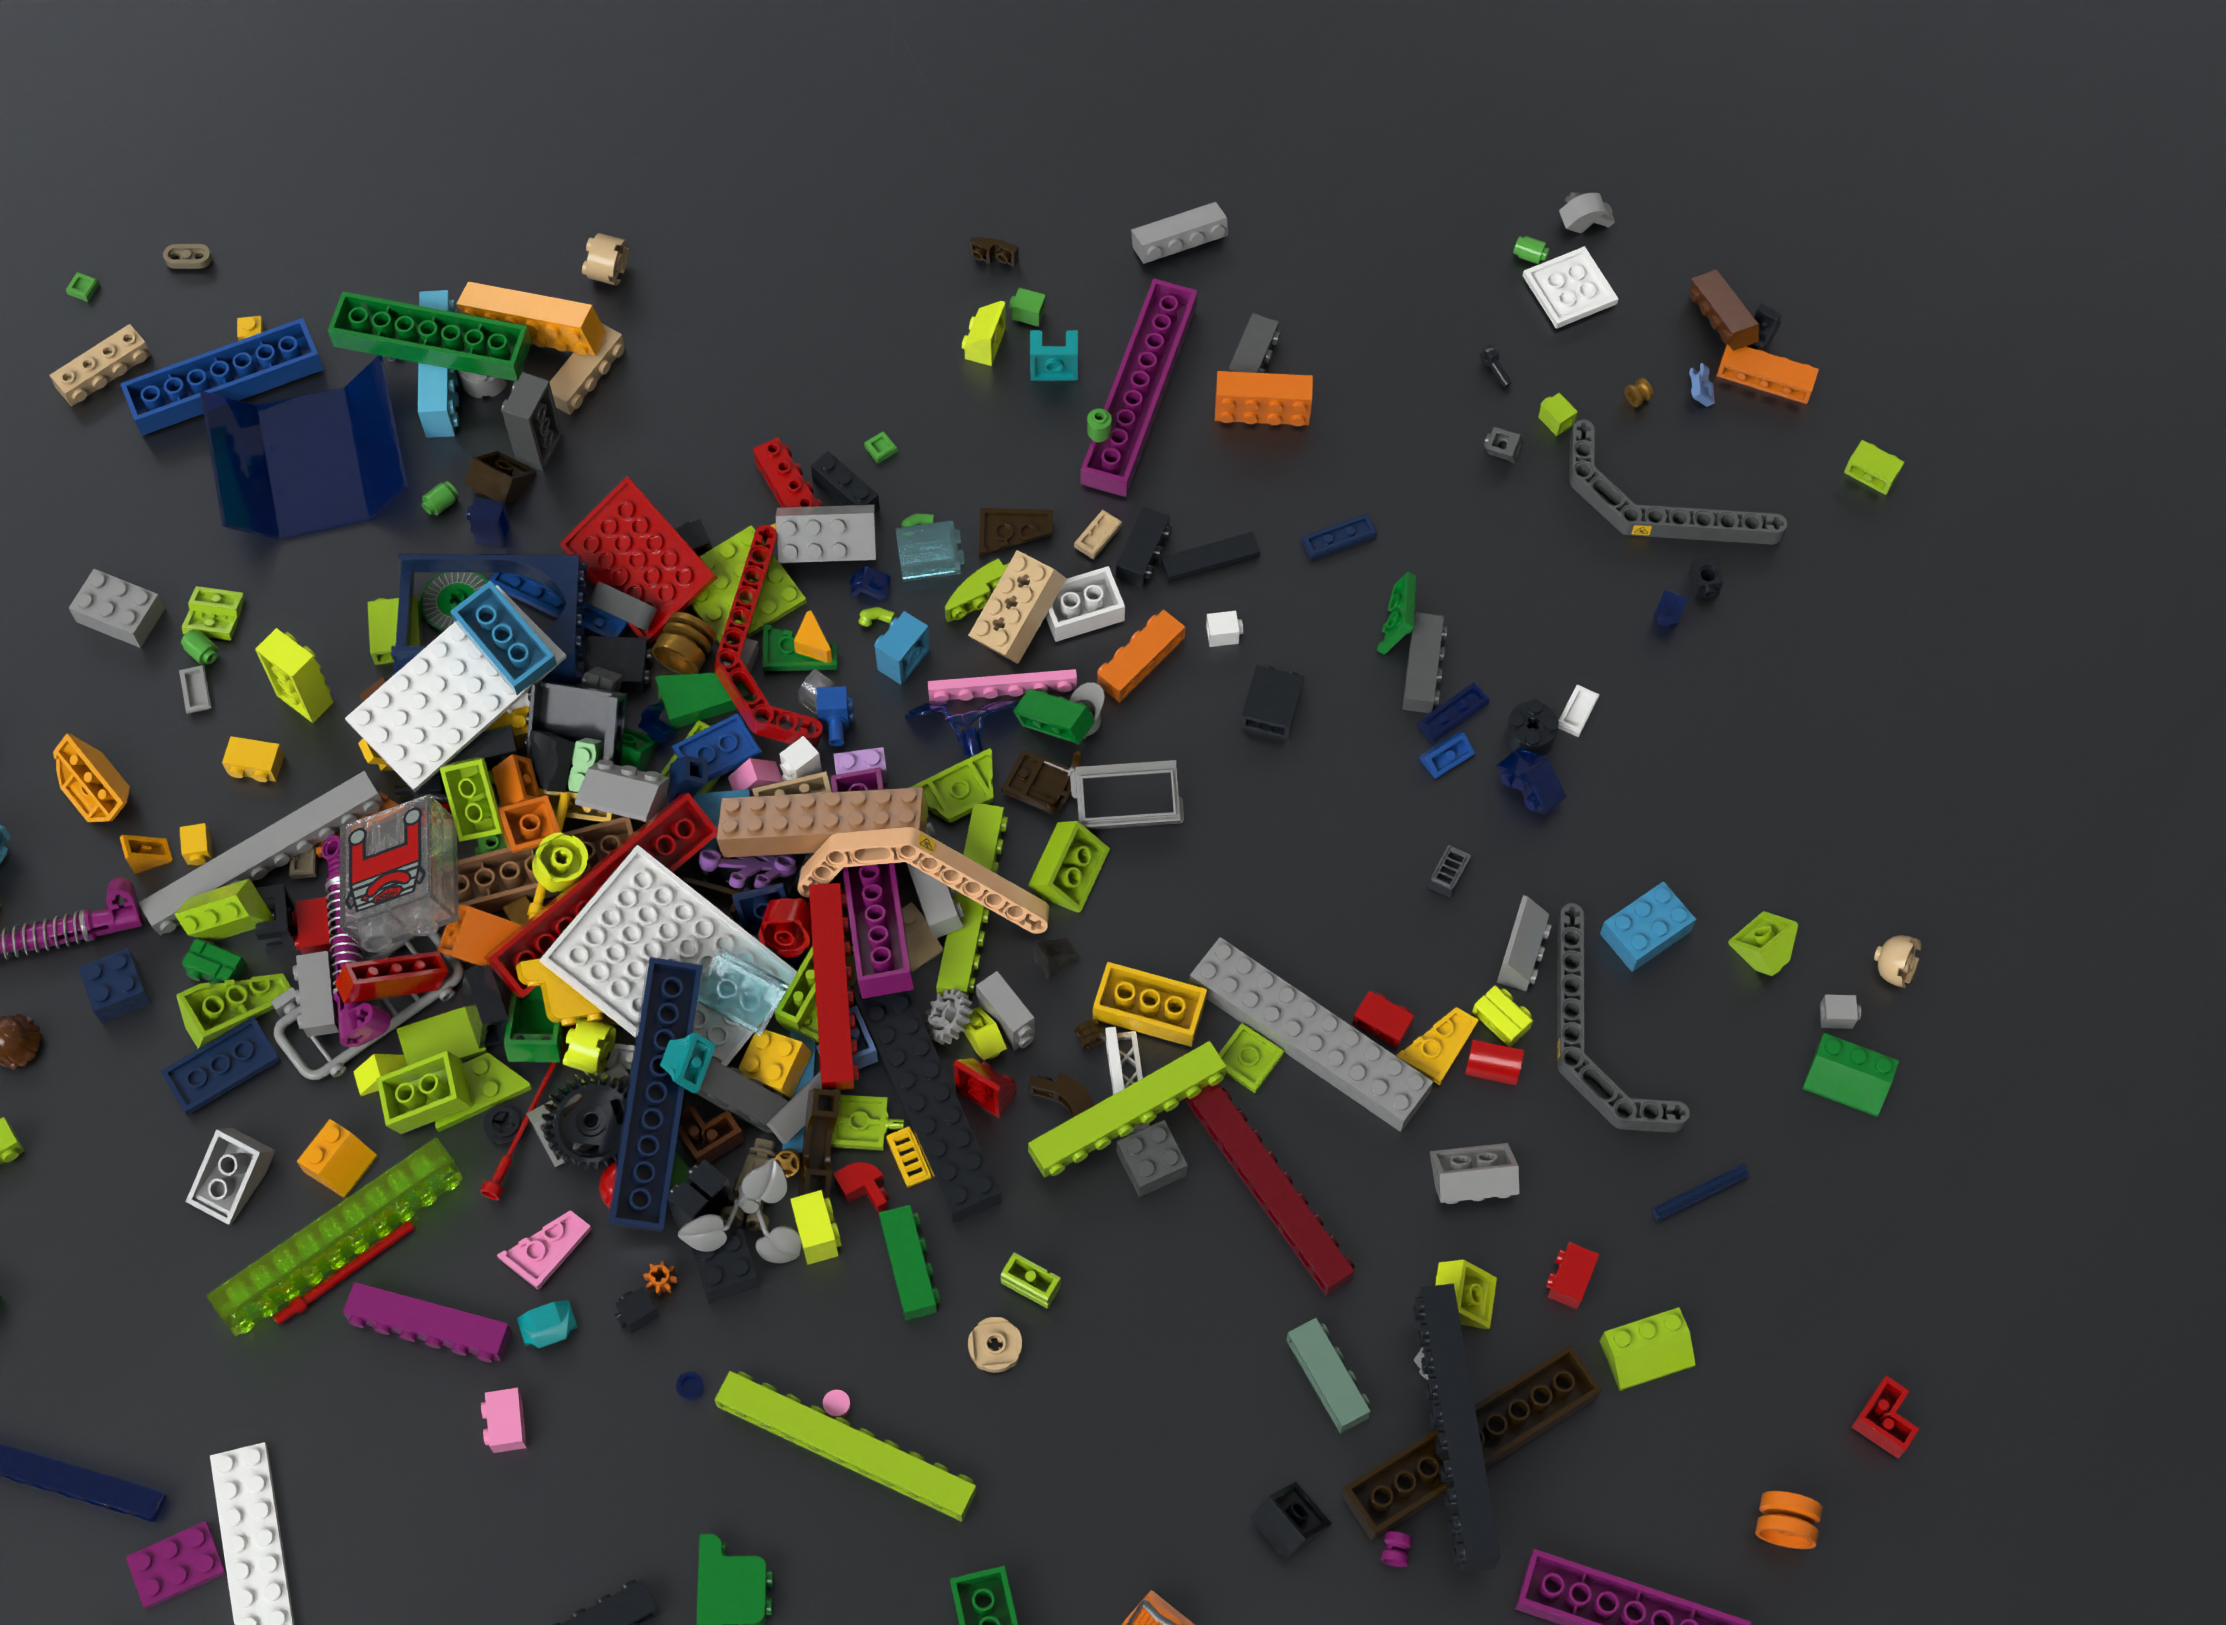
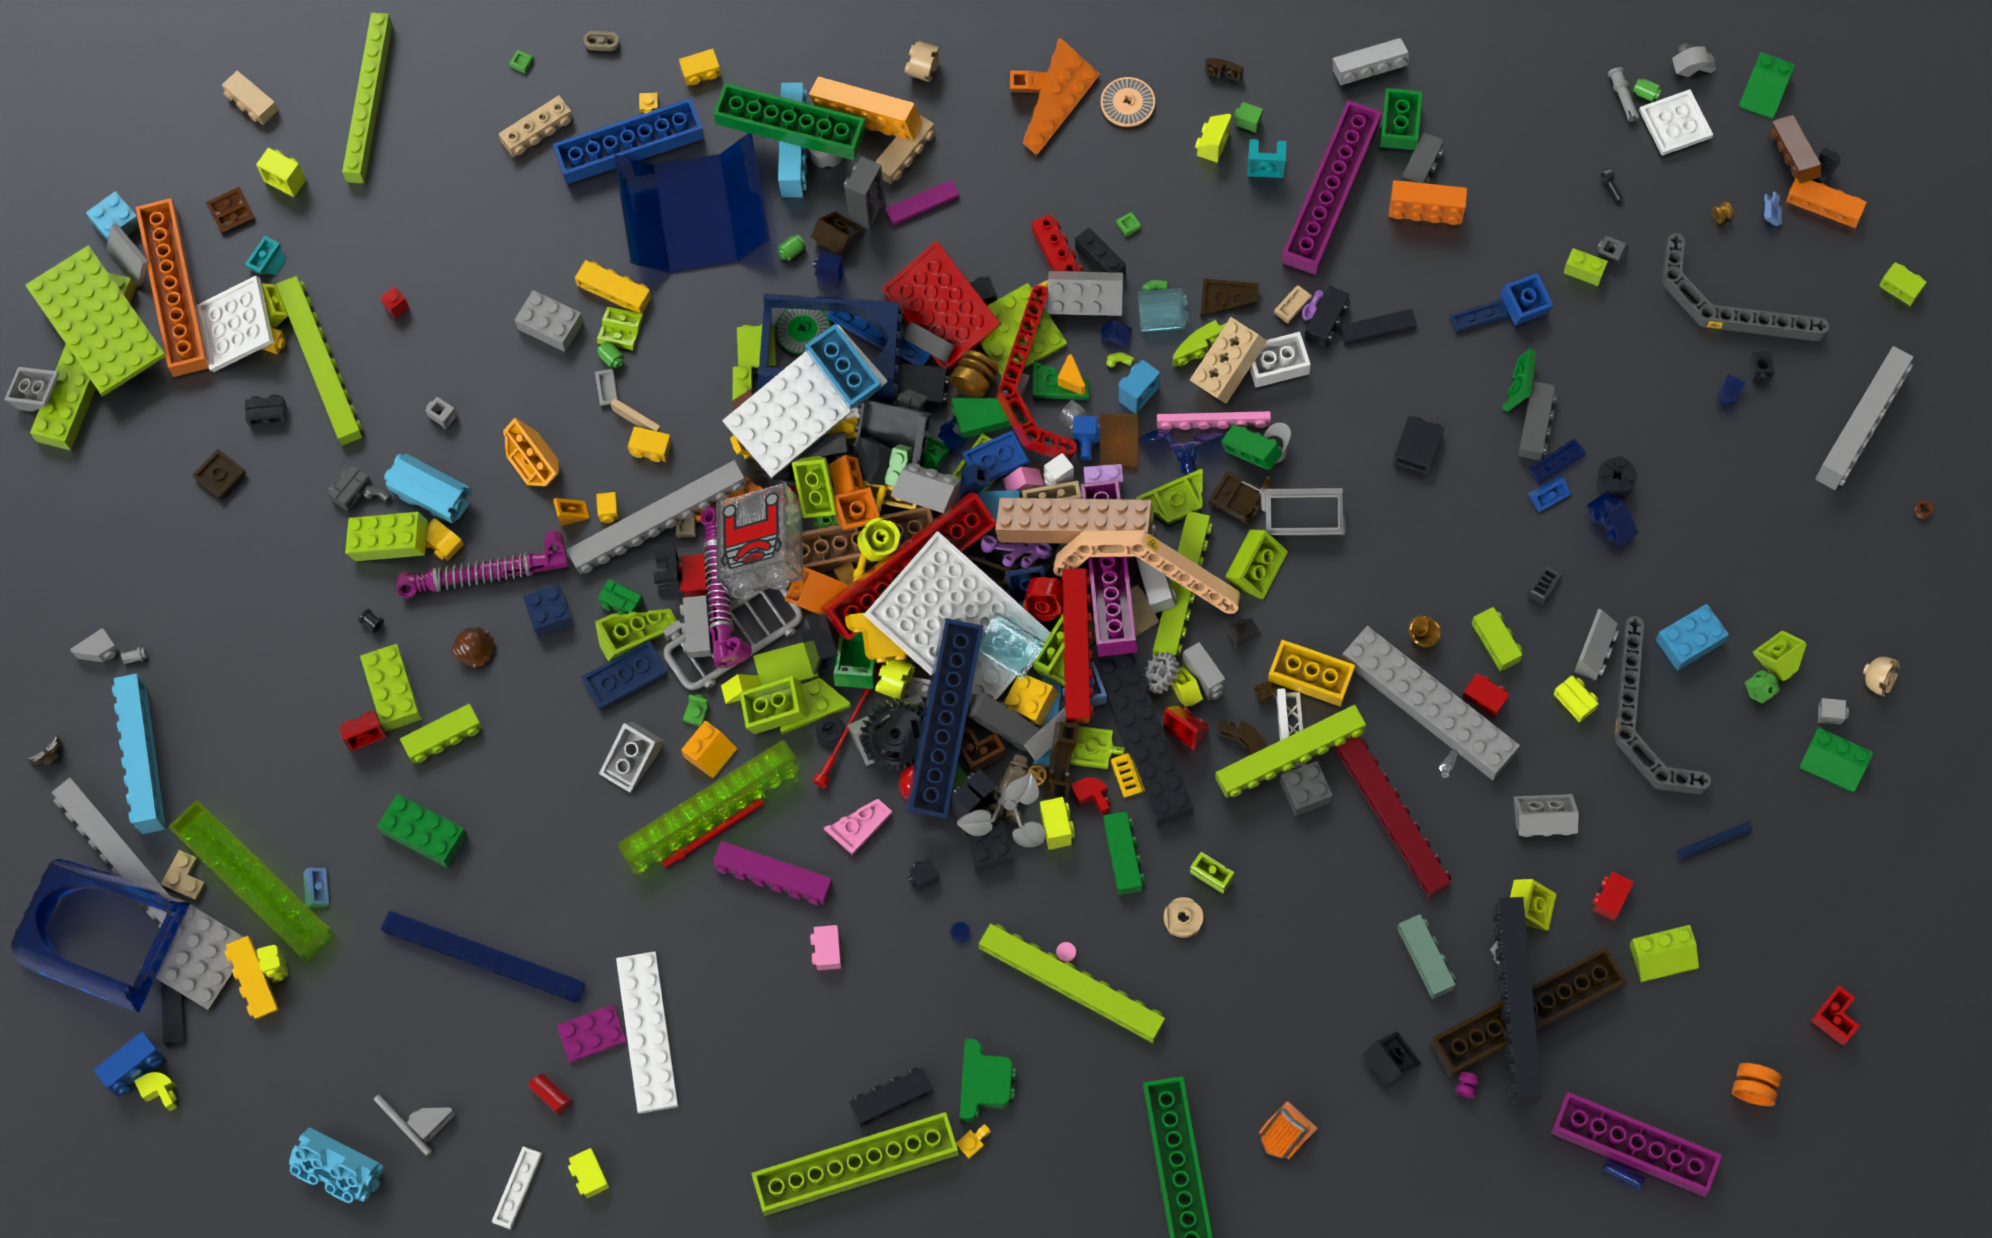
camera: 10 degrees right, 5 degrees up
lime slope [174,879,275,942] -> none
neon yellow brick [255,628,334,723] -> none
red brick [335,951,449,1004] -> none
teal slope [517,1300,578,1348] -> none
orange gear [643,1261,678,1297] -> none
teal slope [660,1032,717,1093] -> none
bright green brick [1087,408,1111,442] -> none
orange brick [1097,609,1186,703] -> none
white brick [1206,611,1243,647] -> none
lime tile [1219,1023,1285,1093] -> none
yellow wing [1396,1007,1479,1085] -> none
red brick [1465,1040,1524,1085] -> none
lime brick [1538,393,1578,436] -> none
white tile [1558,684,1600,737] -> none
none -> yellow brick [575,260,652,314]
none -> tan tile [610,398,662,433]
none -> yellow brick [679,49,721,86]
none -> bright green bracket [683,694,709,726]
none -> lime brick [733,366,754,400]
none -> magenta tile [885,179,959,226]
none -> orange slope [1010,70,1047,93]
none -> orange wing [1022,38,1100,155]
none -> clear orange tile [1100,414,1138,469]
none -> piece [1101,77,1155,127]
none -> medium lavender piece [1302,290,1324,321]
none -> green brick [1380,88,1423,150]
none -> pearl gold hair [1408,615,1442,648]
none -> clear bar [1438,750,1458,778]
none -> lime brick [1471,607,1523,672]
none -> blue brick [1499,273,1554,326]
none -> lime brick [1563,248,1608,286]
none -> light grey pin [1608,67,1639,122]
none -> green slope [1739,52,1795,119]
none -> bright green brick [1745,670,1780,703]
none -> light grey brick [1815,346,1913,490]
none -> reddish brown bush [1914,500,1933,520]

